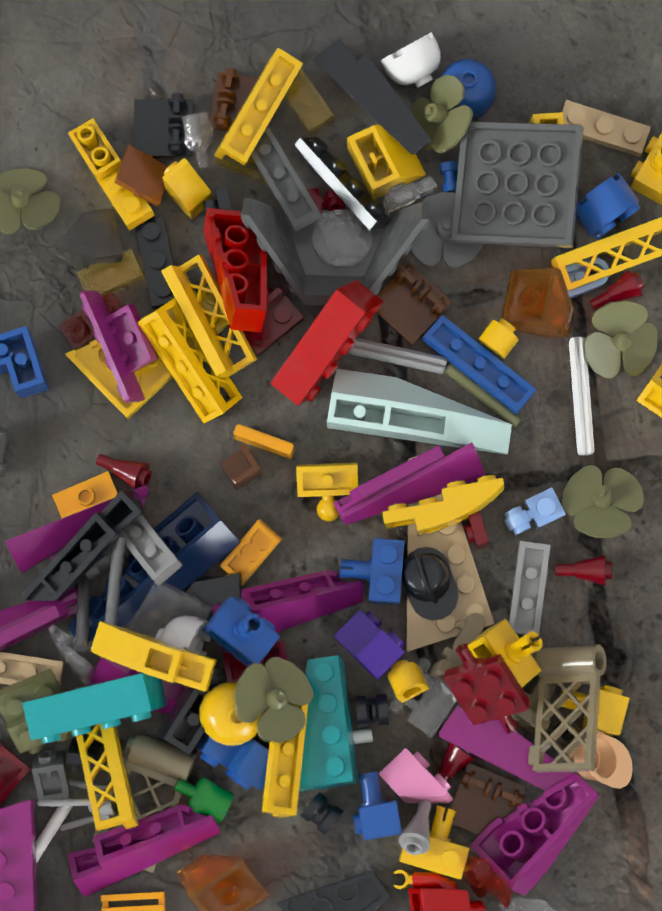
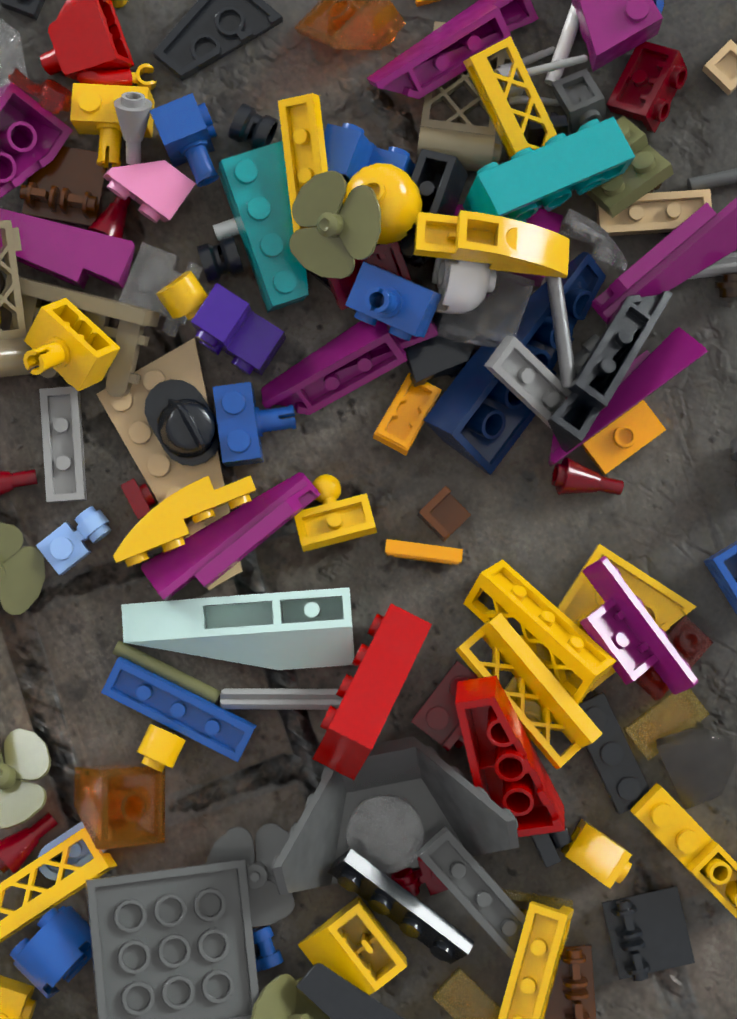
camera: 165 degrees right, 5 degrees up
flat silver bar [75,574,91,652] -> none
dark orange piece [114,144,168,207] -> none
green piece [173,778,234,823] -> none
clear piece [182,111,213,169] -> none
reddish brown hinge [376,263,453,345] -> none
clear plate [383,176,437,212] -> none
dark red plate [443,643,531,734] -> none
white axle [569,337,595,456] -> none

